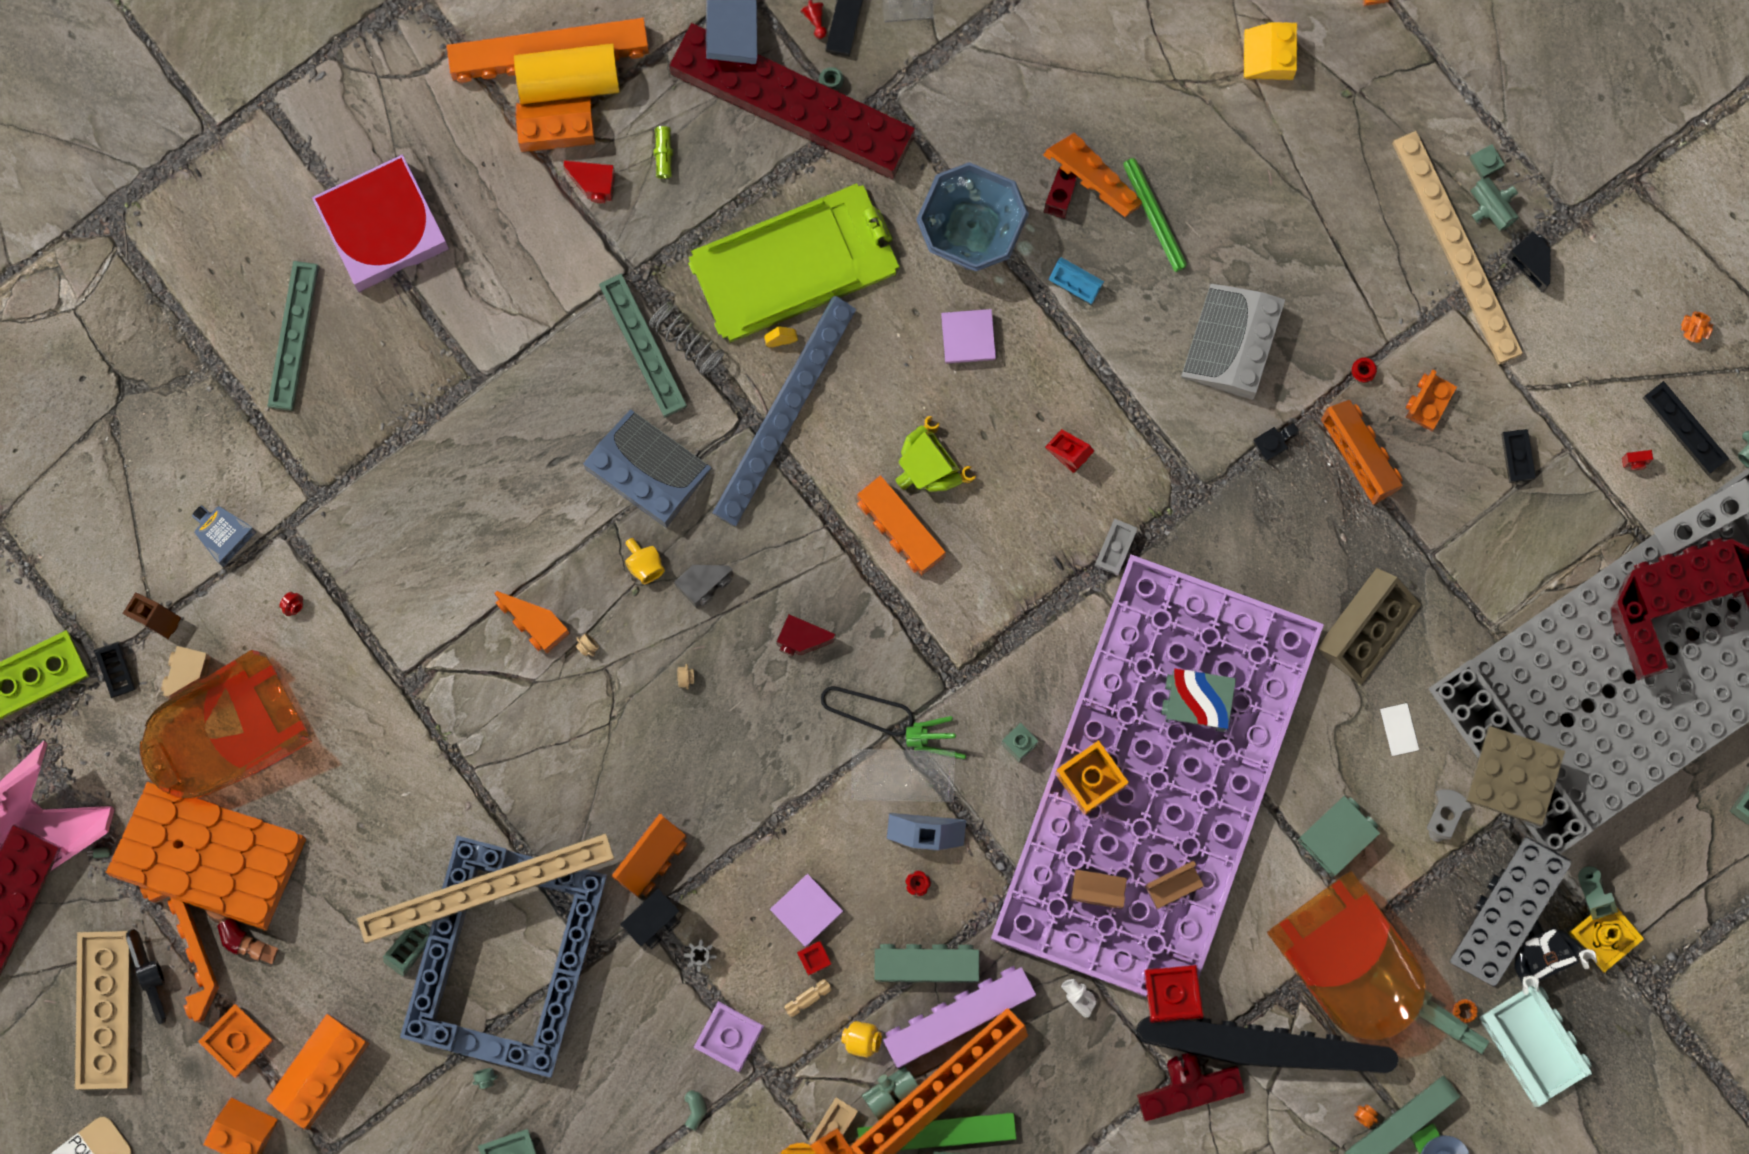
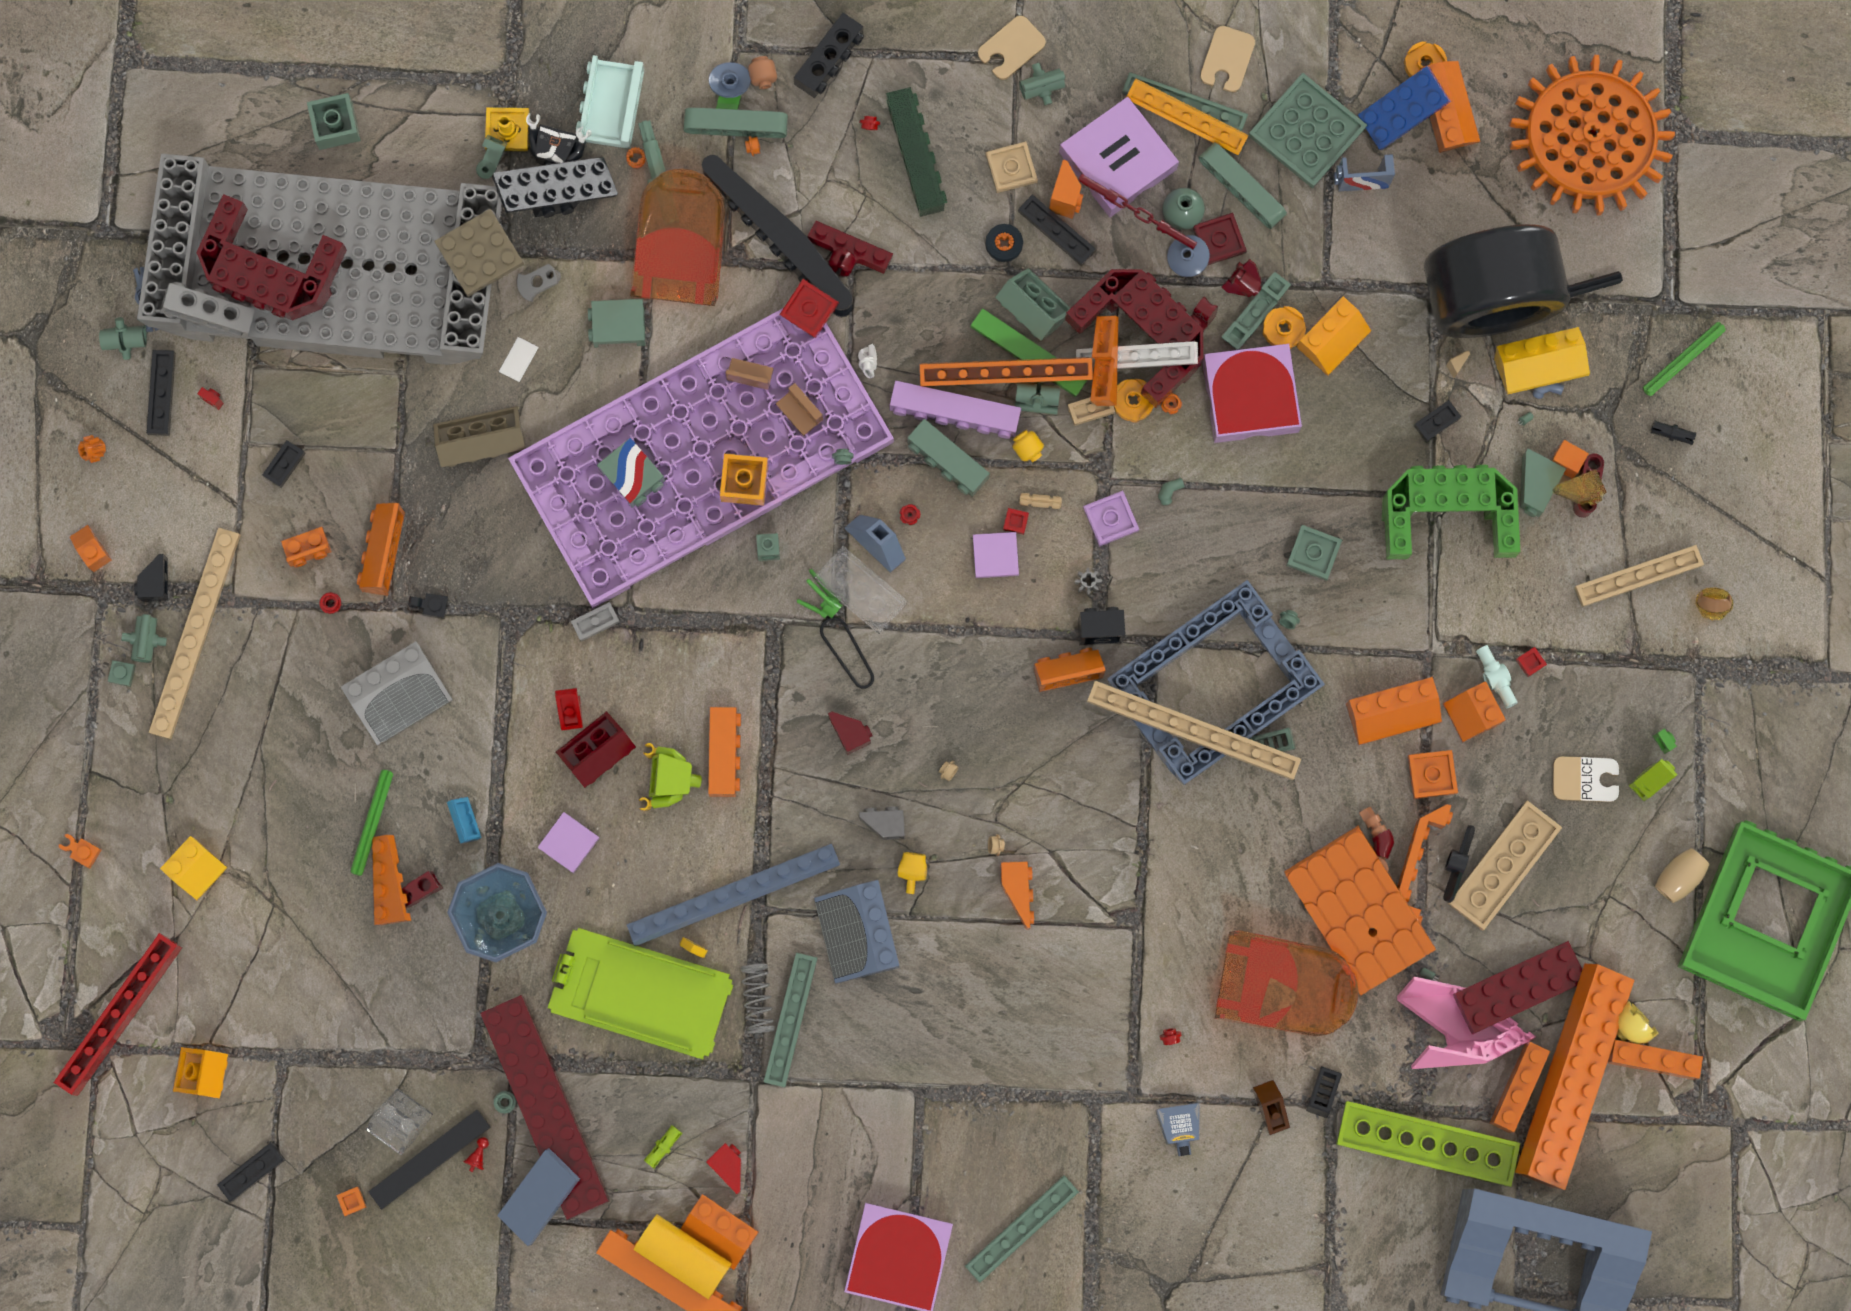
camera: 145 degrees left, 0 degrees up
tan slope [161,646,211,700] -> none
none -> orange slope [70,525,112,572]
none -> dark red slope [556,711,636,788]
none -> sand green plate [832,449,854,465]

